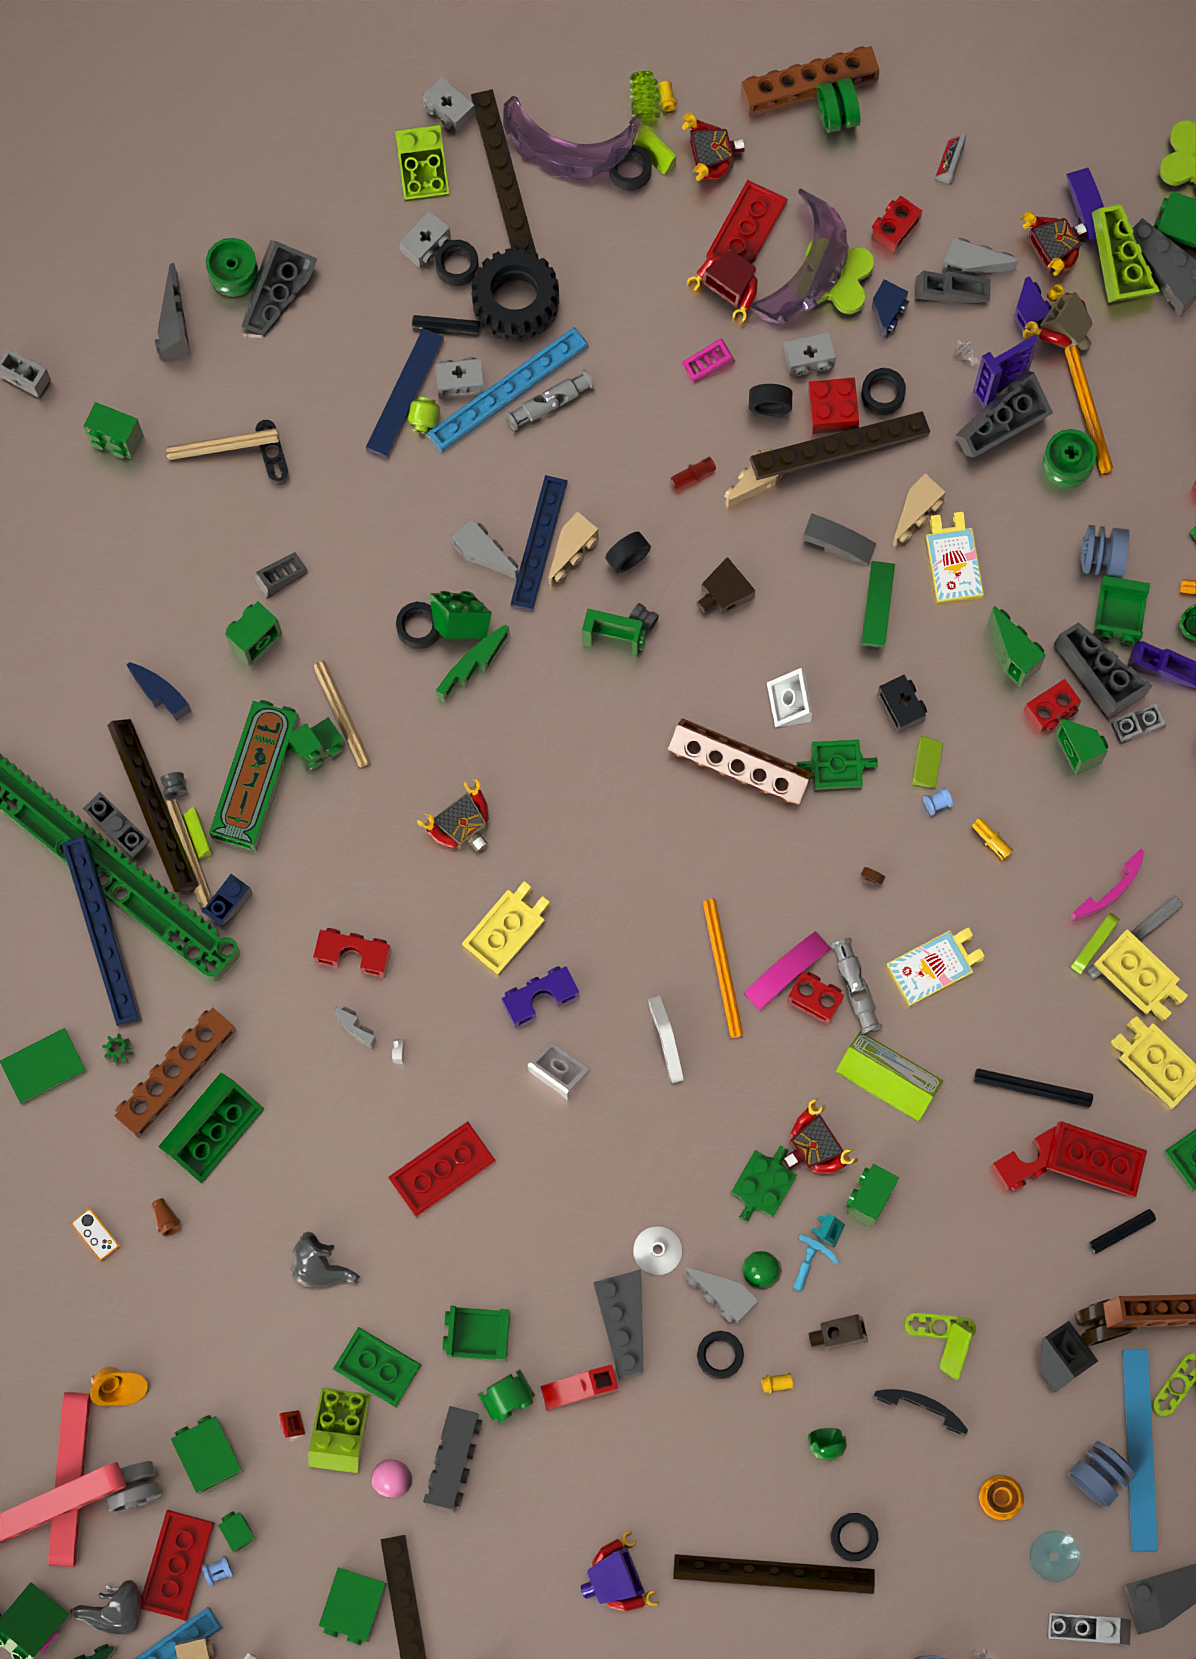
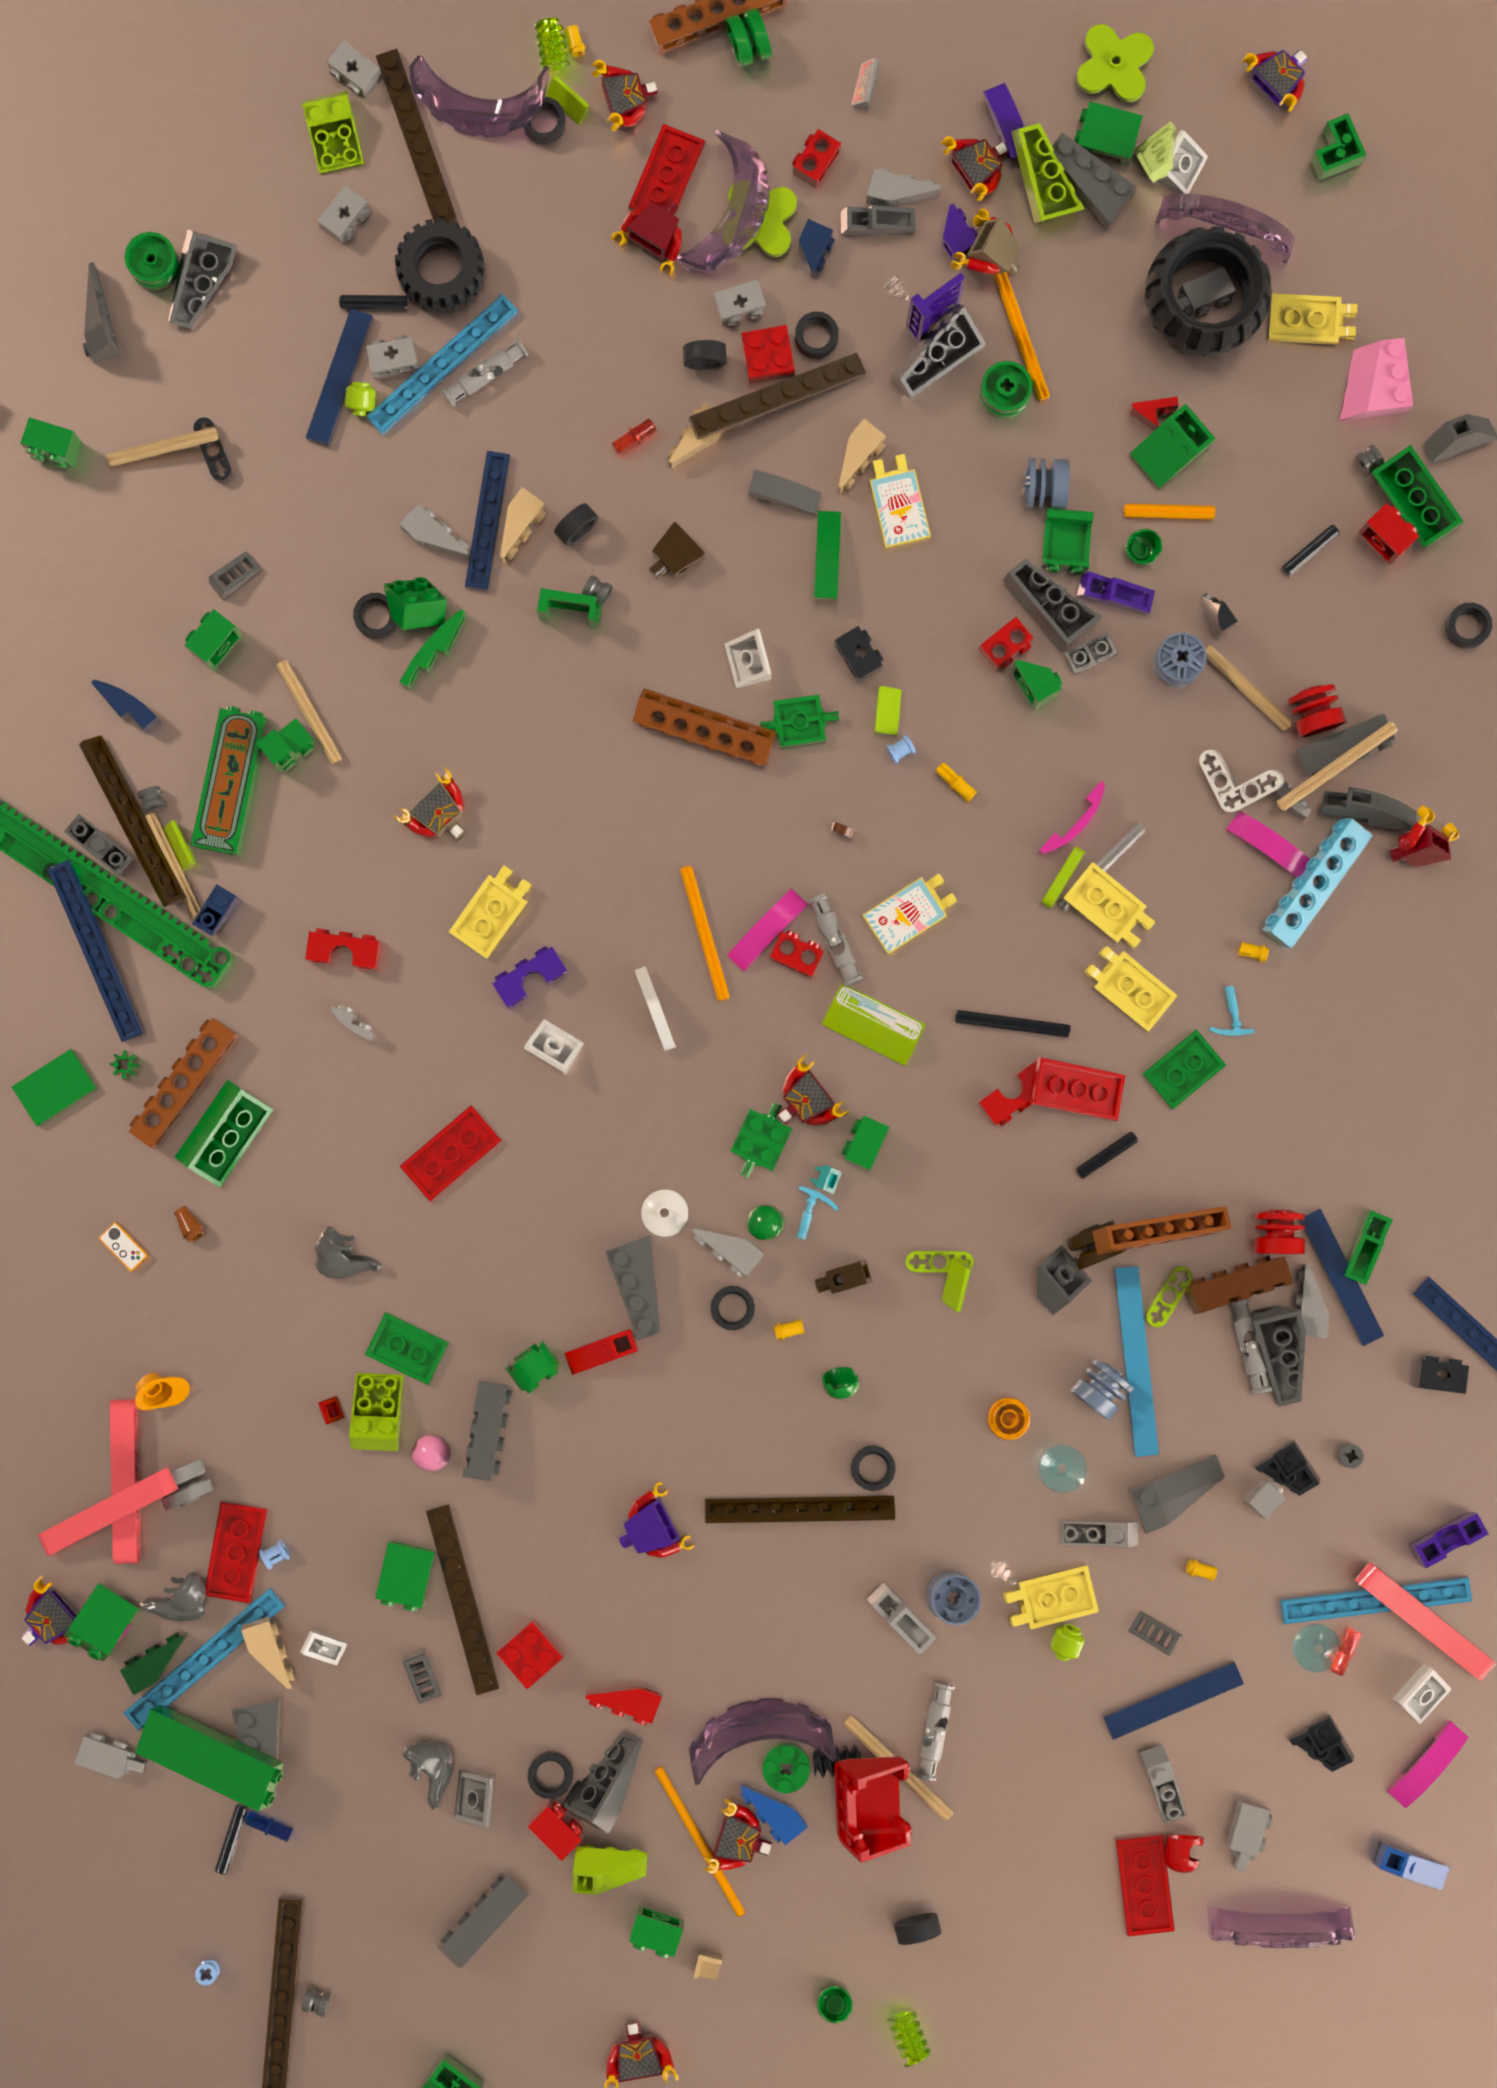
camera: 10 degrees left, 10 degrees up
green panel [171,1415,244,1494] -> none
green brick [218,1511,257,1552] -> none
white tile [392,1039,404,1064] -> none
black tyre [435,239,479,286] -> none
green panel [442,1305,510,1362] -> none
dark pink slope [682,338,735,382] -> none
black slope [872,1389,968,1437] -> none
green slope [988,606,1045,687] -> none

